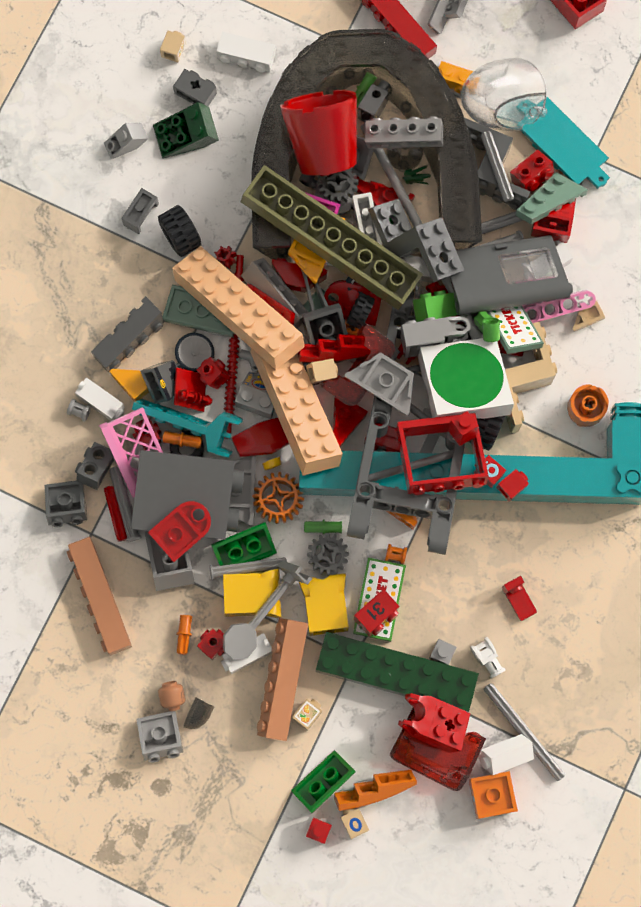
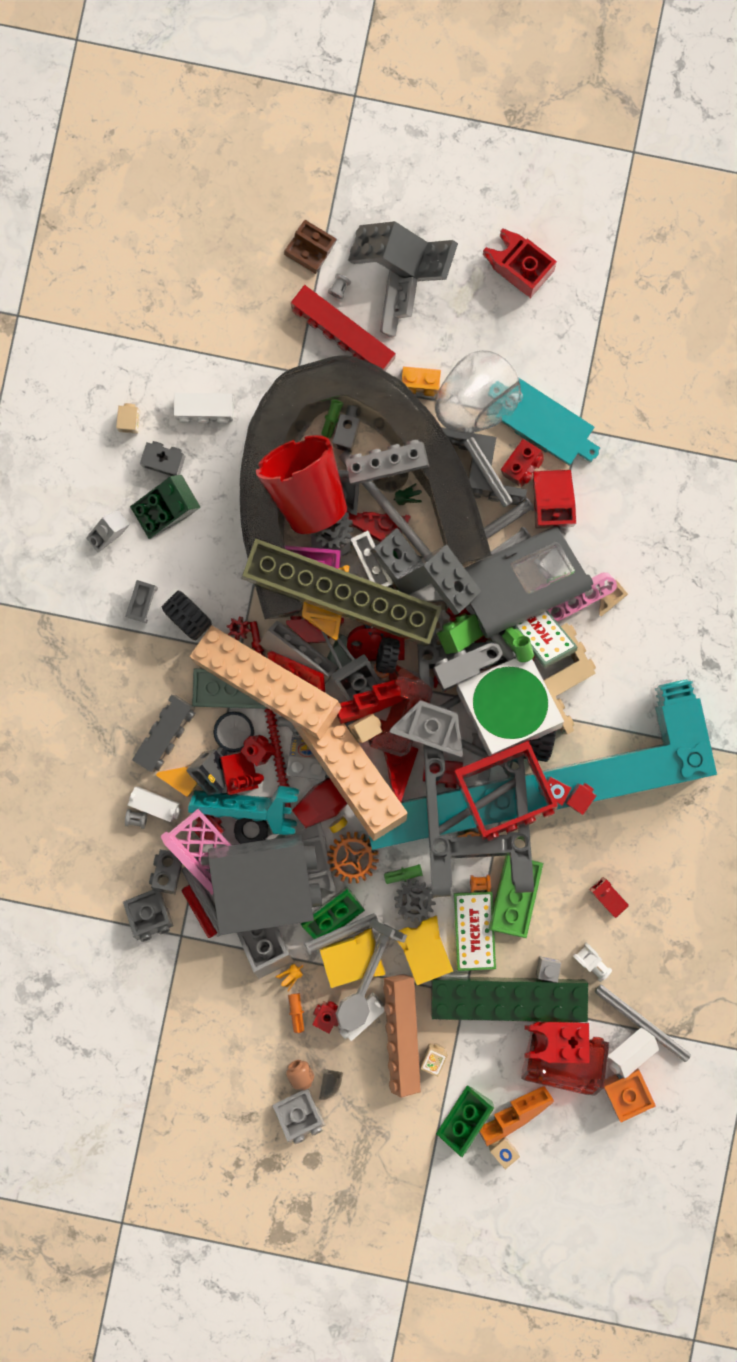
camera: 15 degrees left, 10 degrees up
nougat brick [66,536,132,656] -> none
red plate [148,501,211,562] -> none
orange axle [163,431,202,448] -> none
red brick [306,817,332,844] -> none
red brick [353,589,400,637] -> none
red brick [449,411,479,446] -> none
sand green wing [515,172,588,224] -> none
orange brick [567,384,609,427] -> none
none -> light orange piece [275,964,304,992]
none -> bright green tile [489,856,544,939]

